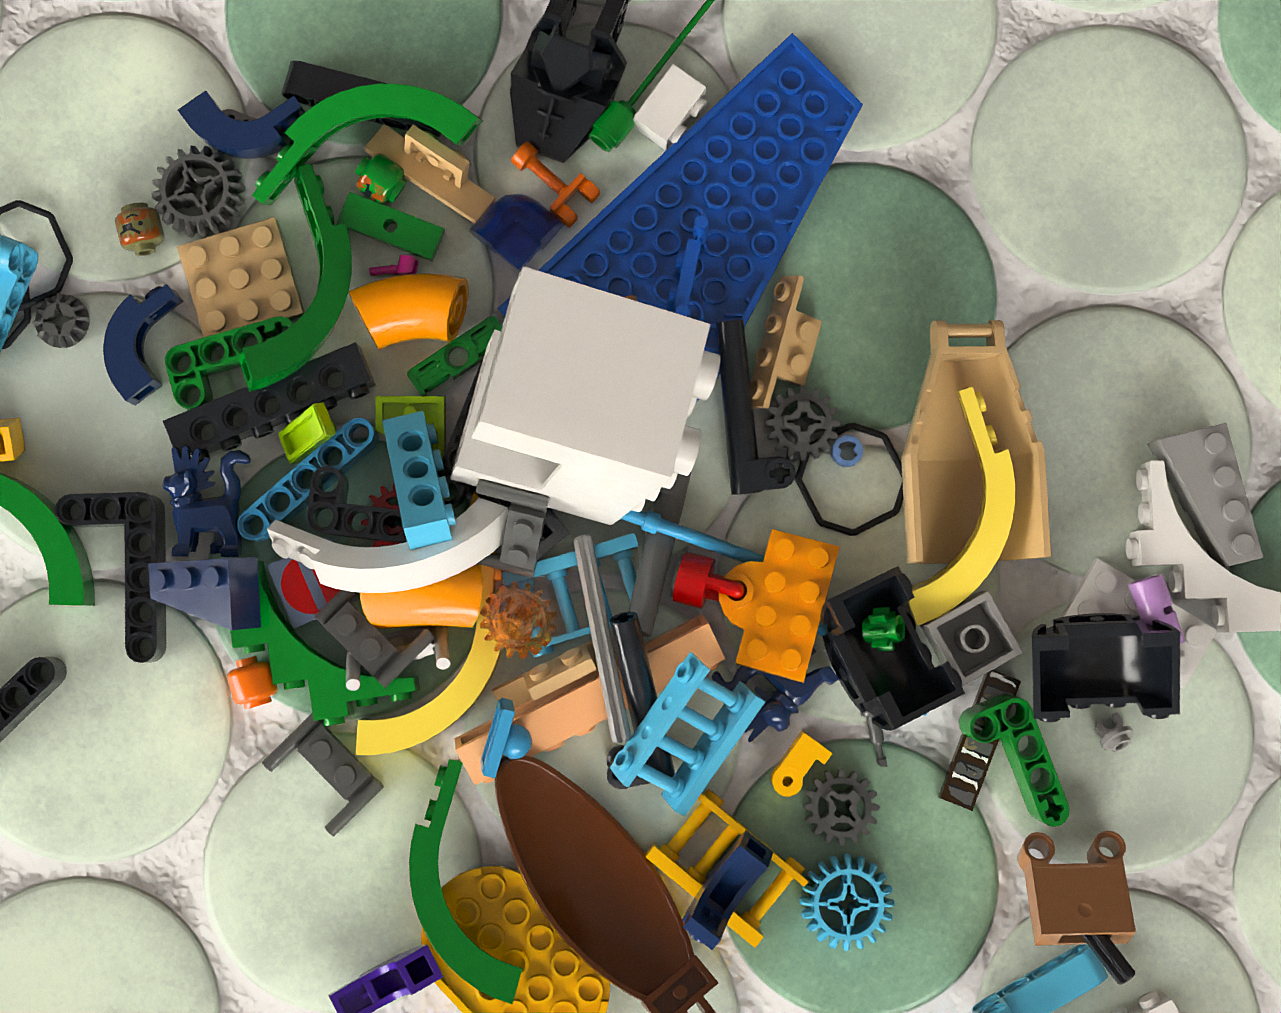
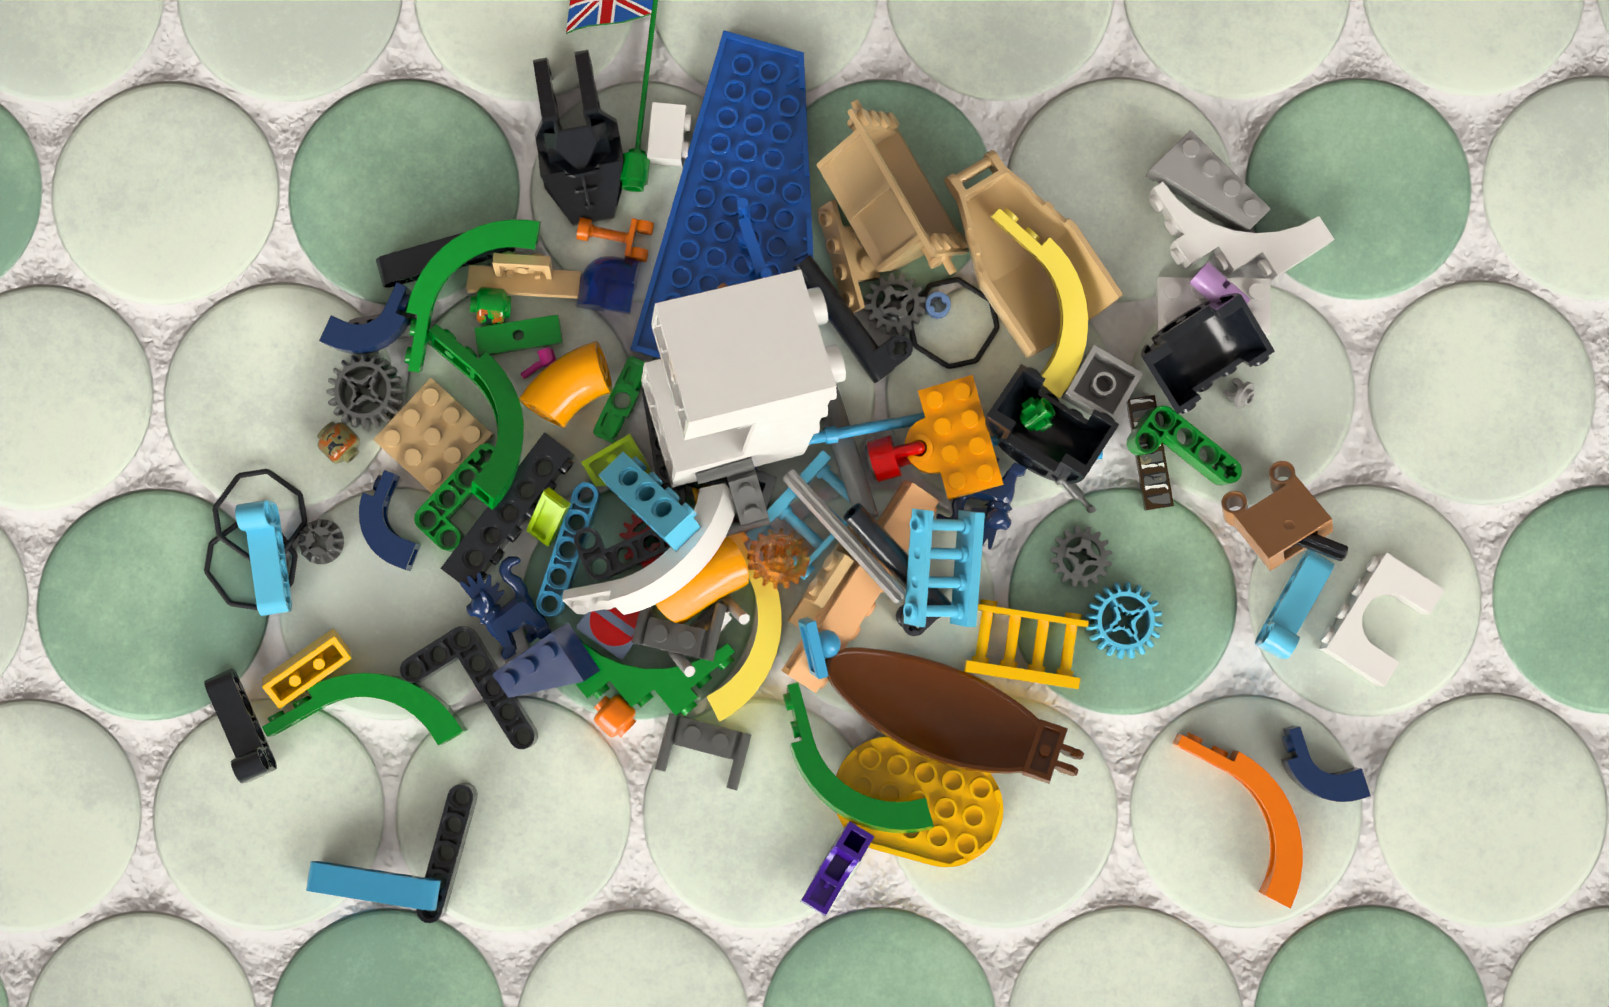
camera: 30 degrees left, 0 degrees up
dark blue arch [682,830,774,950] -> none
yellow leg [771,730,833,797] -> none
none -> tan piece [816,99,969,275]

